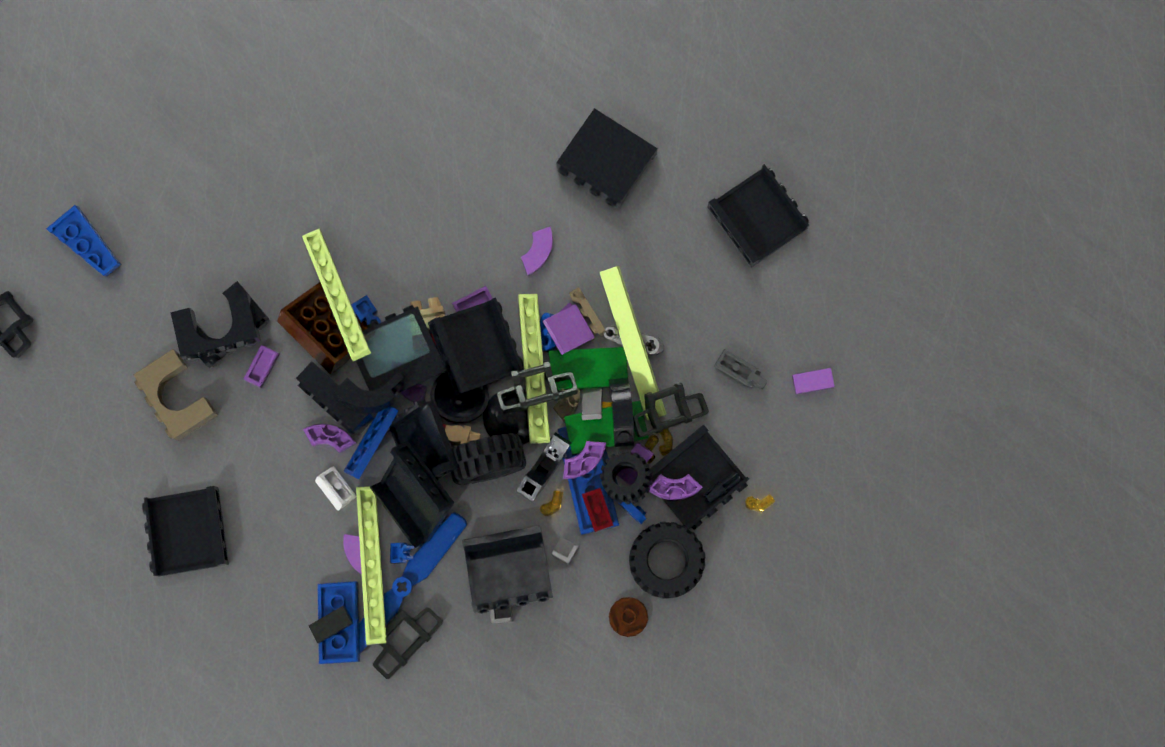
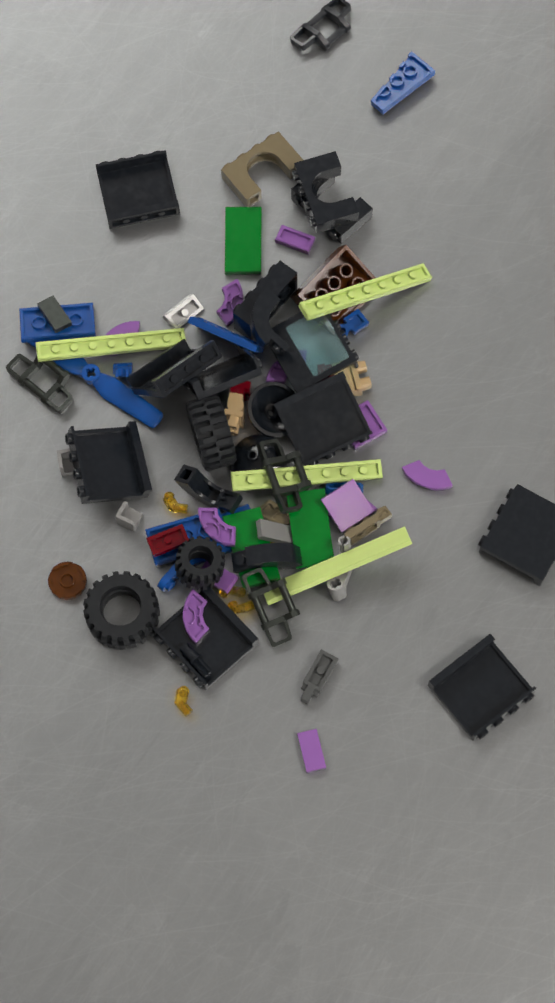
camera: 85 degrees right, 10 degrees down
none -> green tile [225,207,262,275]

